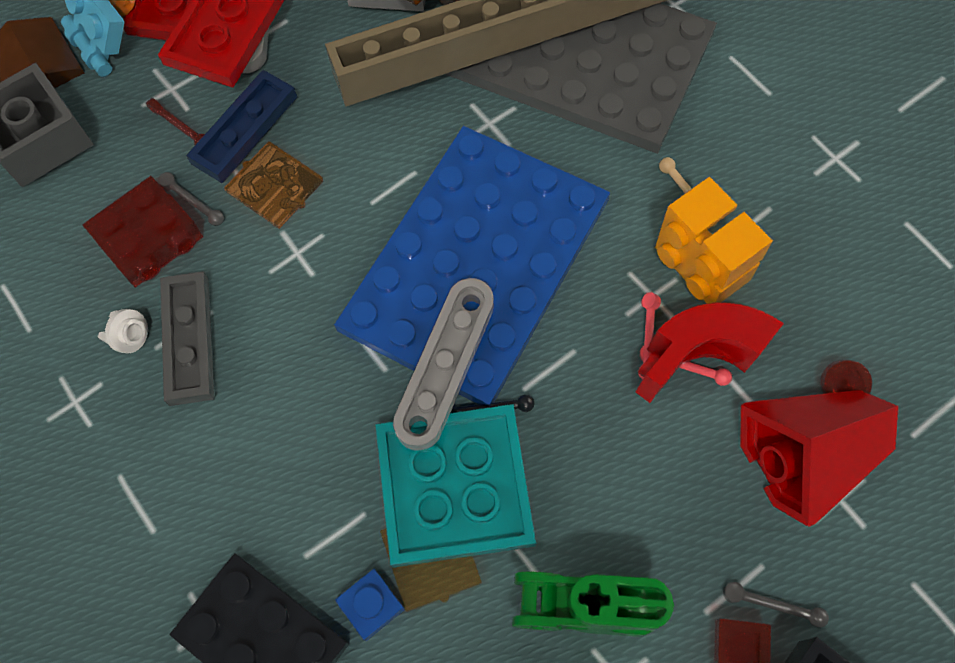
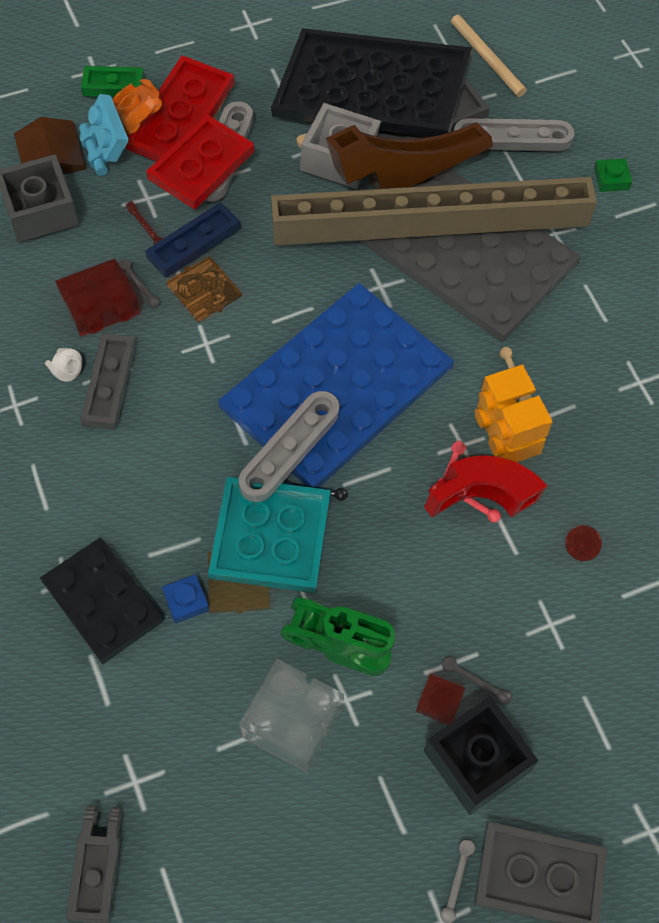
camera: 10 degrees right, 5 degrees down
red slope [740,390,898,527] -> none

